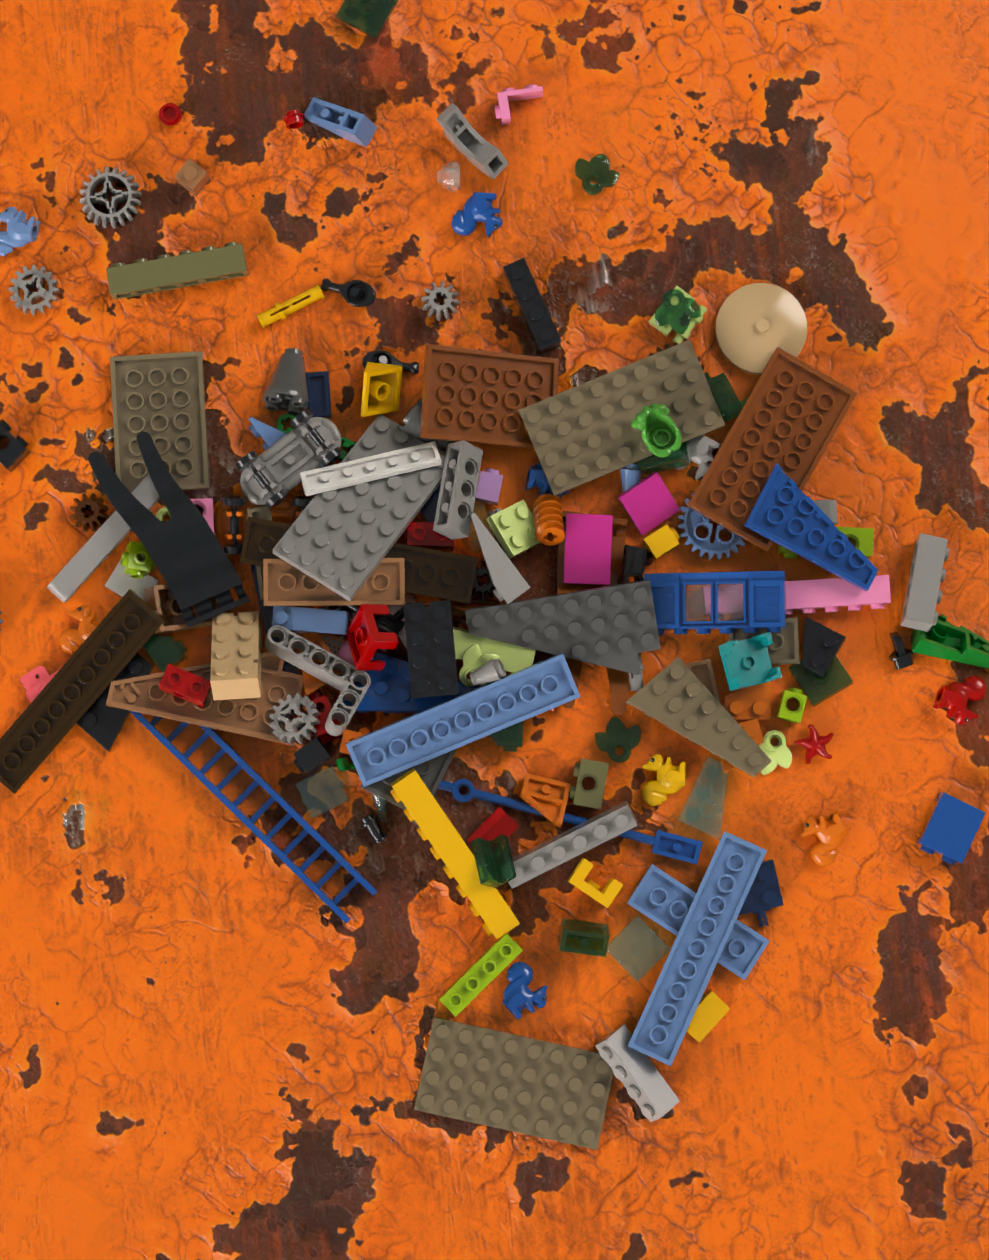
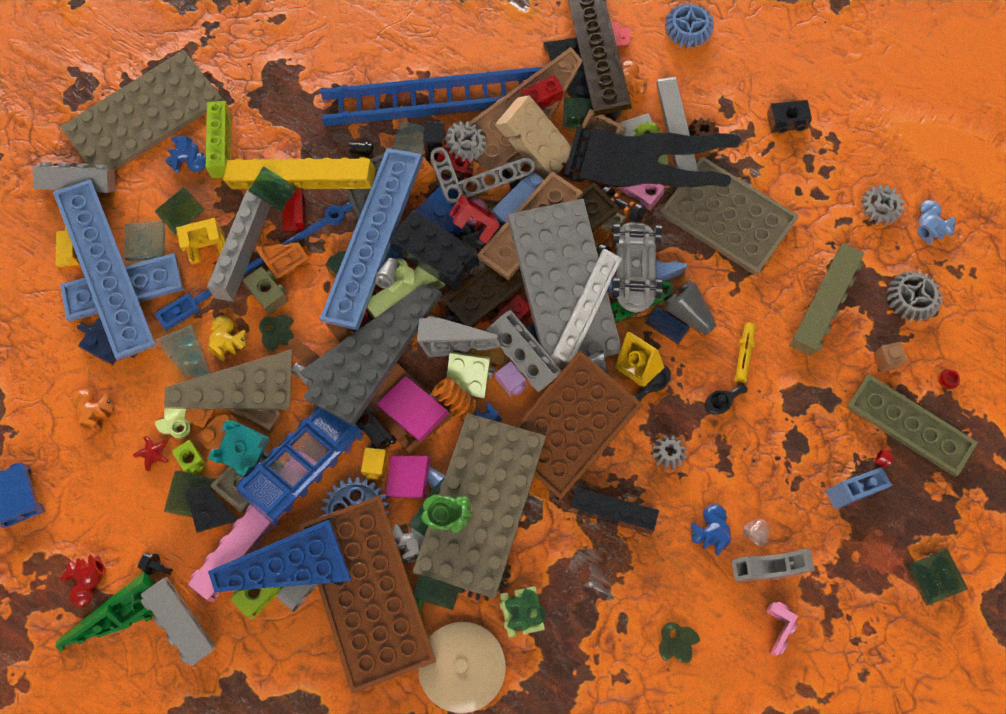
camera: 135 degrees right, 15 degrees down
none -> olive plate [846,374,978,477]

